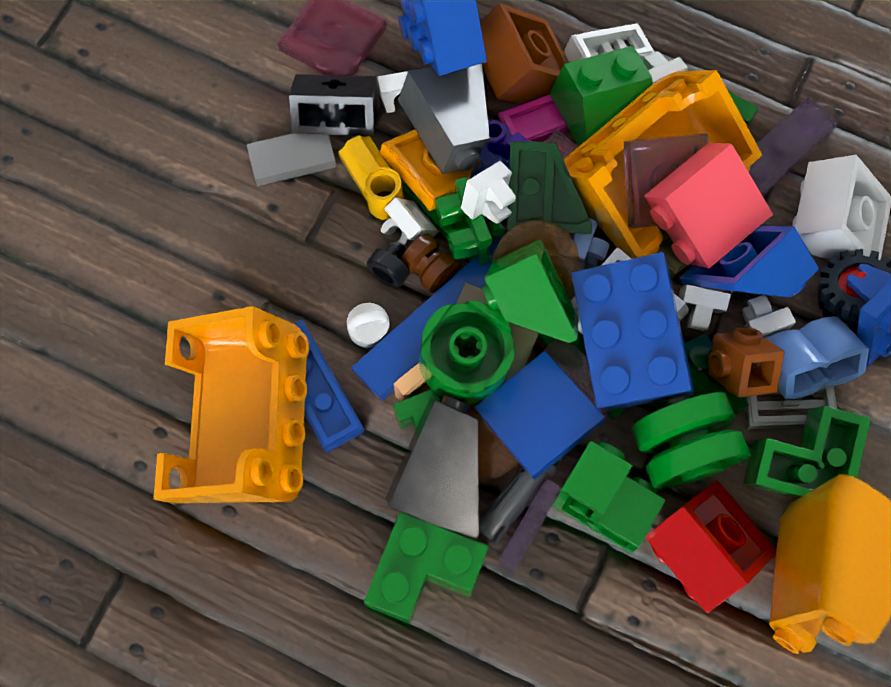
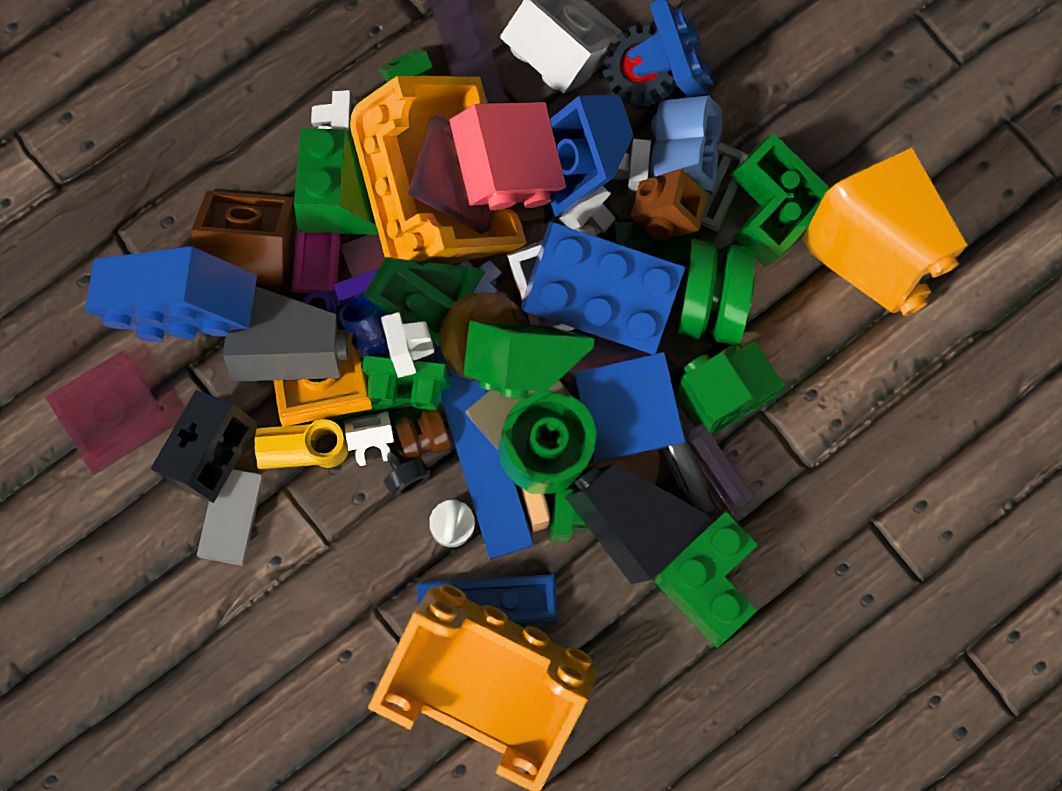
camera: 70 degrees left, 5 degrees up
white tile [377,71,408,113] -> none
white slope [564,23,655,62] -> none
red slope [645,480,776,613] -> none

